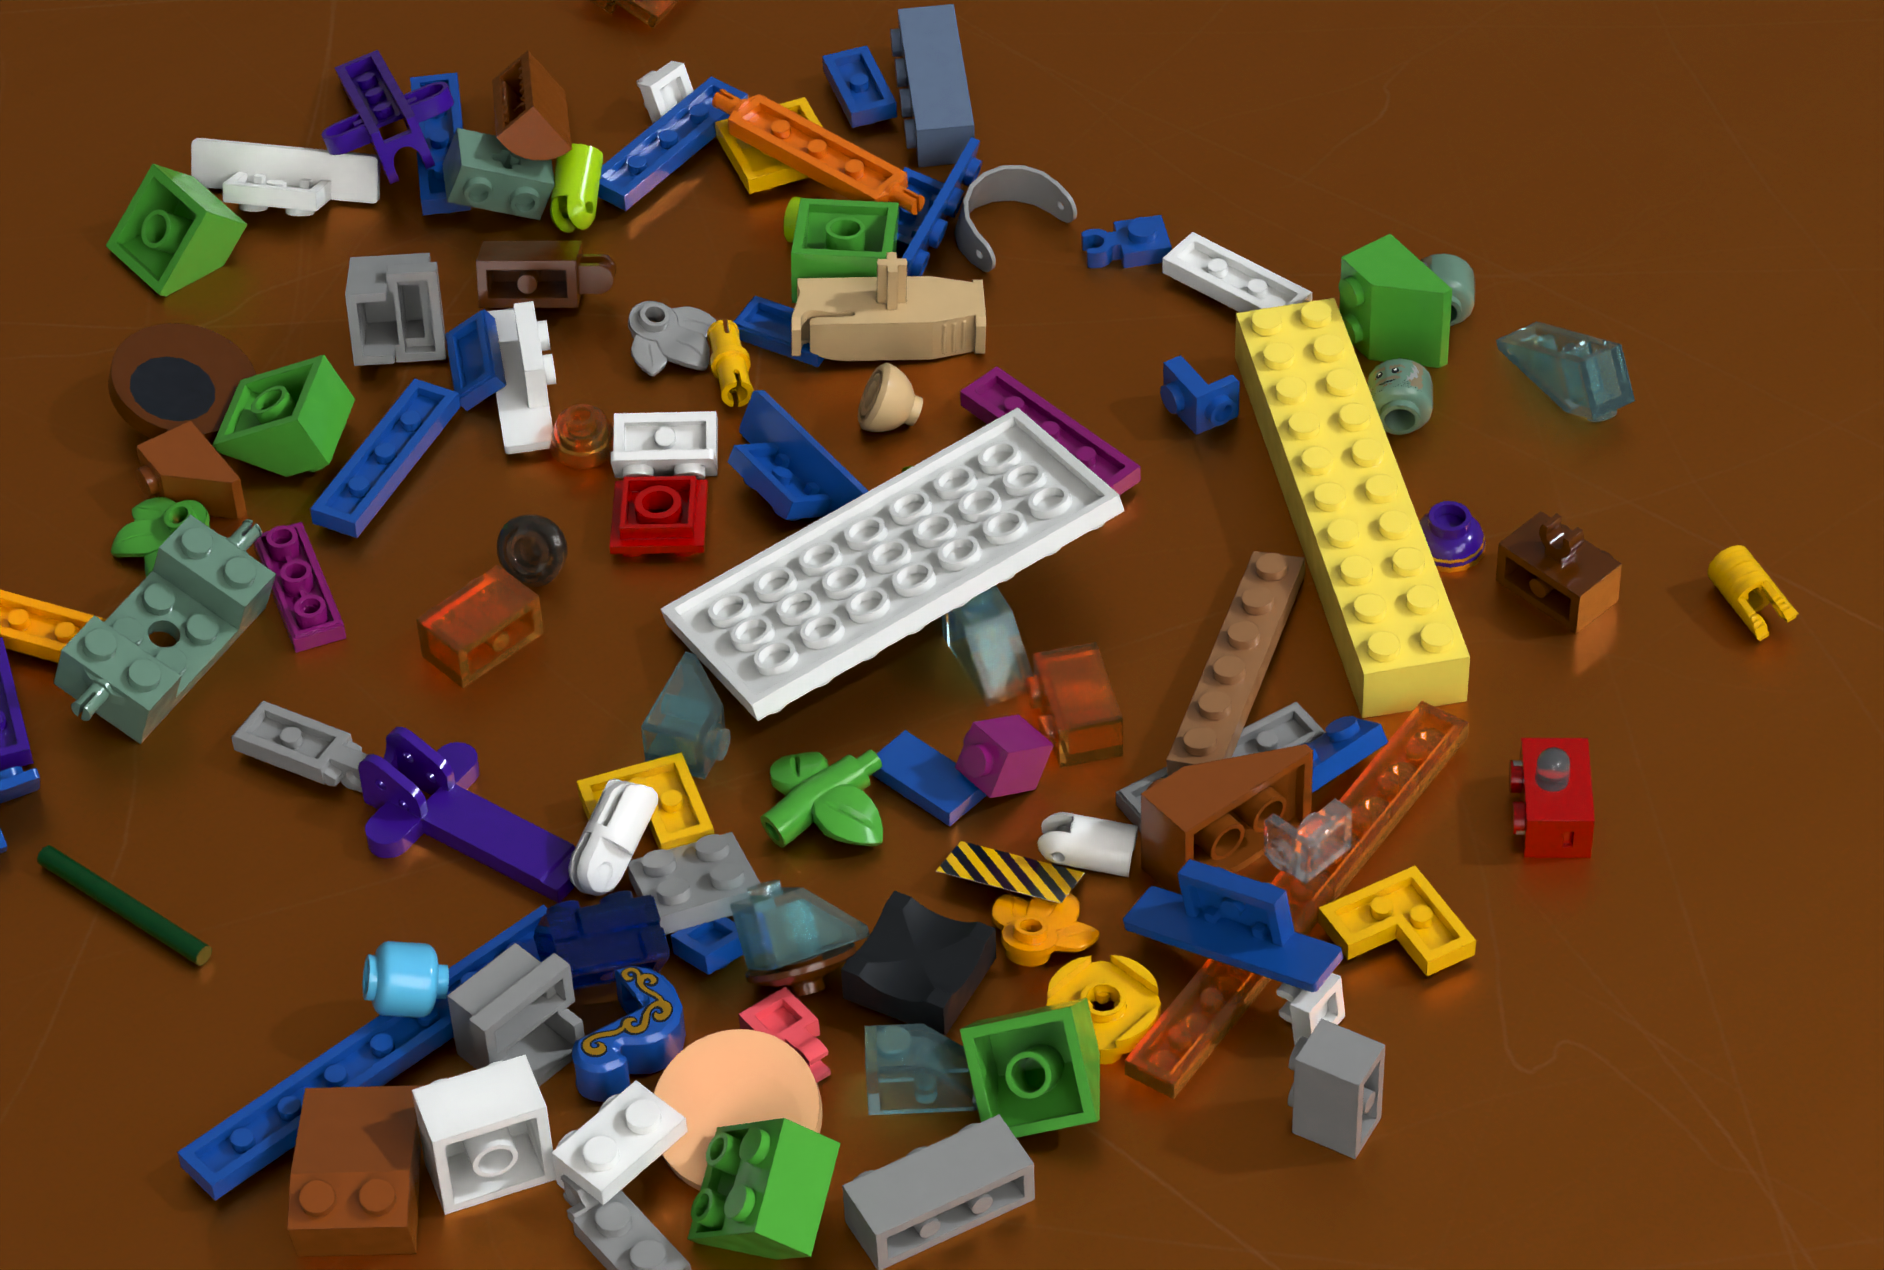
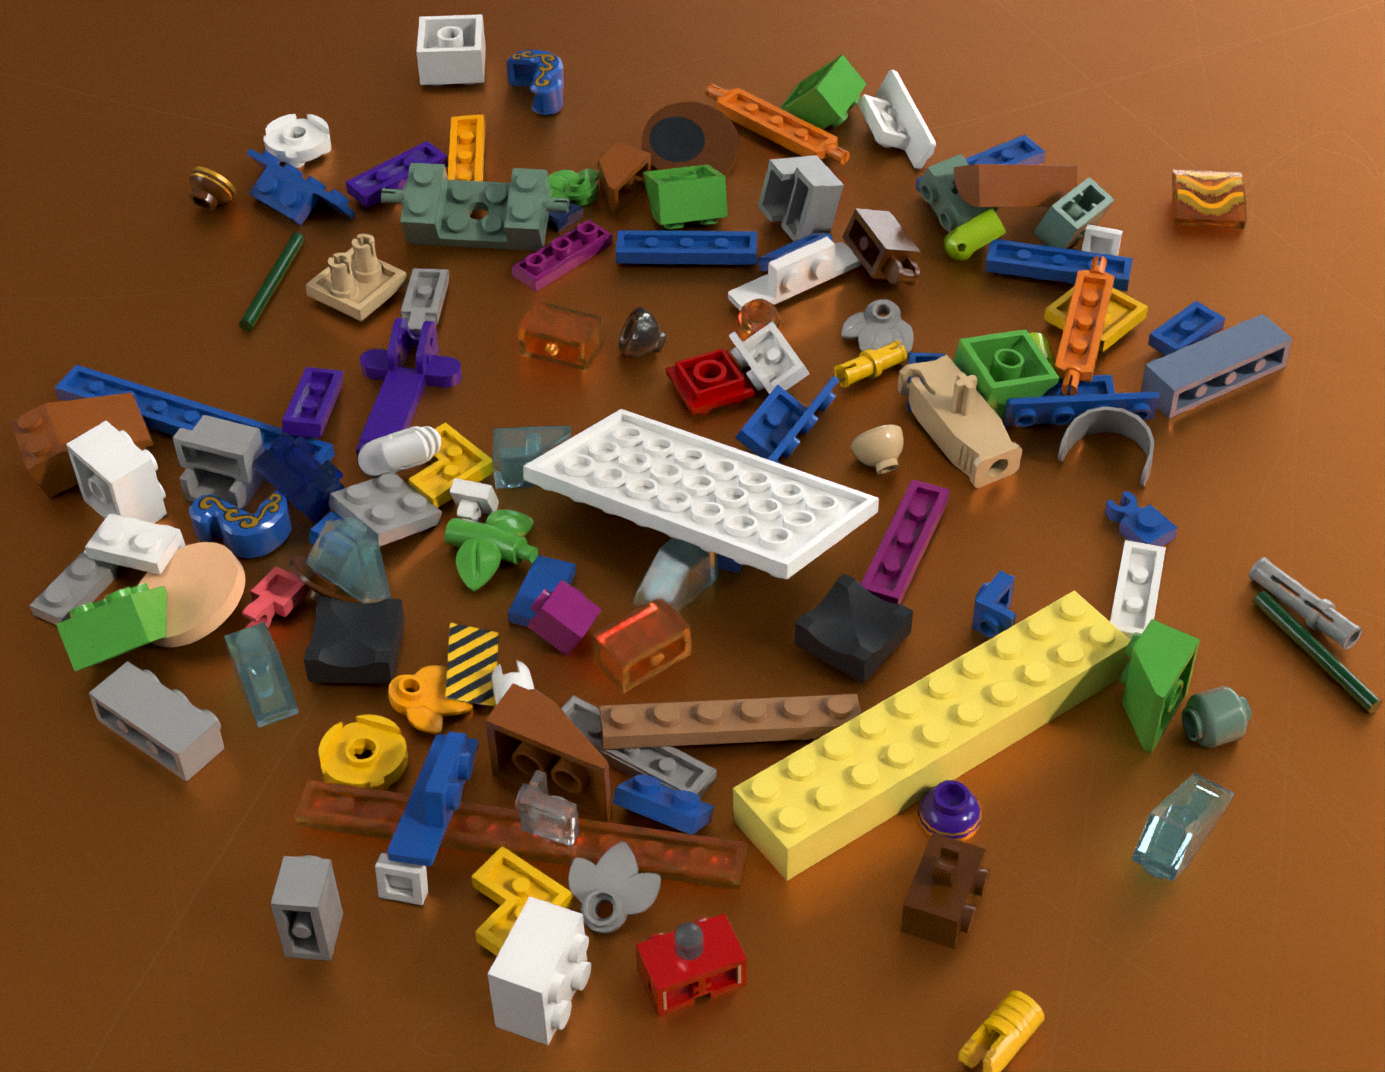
camera: 65 degrees right, 0 degrees up
dark purple piece [321,50,454,185] -> none
medium azure head [362,941,449,1018] -> none
bright green slope [960,998,1100,1138] -> none
sand green head [1367,358,1433,435] -> none
none -> dark purple plate [282,367,343,439]
none -> tan plate [305,234,408,321]
none -> white tile [450,478,499,522]
none -> white brick [487,896,591,1045]
none -> light grey plate [568,842,661,934]
none -> orange plate [706,83,850,165]
none -> black brick [794,573,913,683]
none -> sand green brick [1033,177,1114,249]
none -> light grey pin [1249,557,1363,650]
none -> dark green bar [1253,591,1382,713]

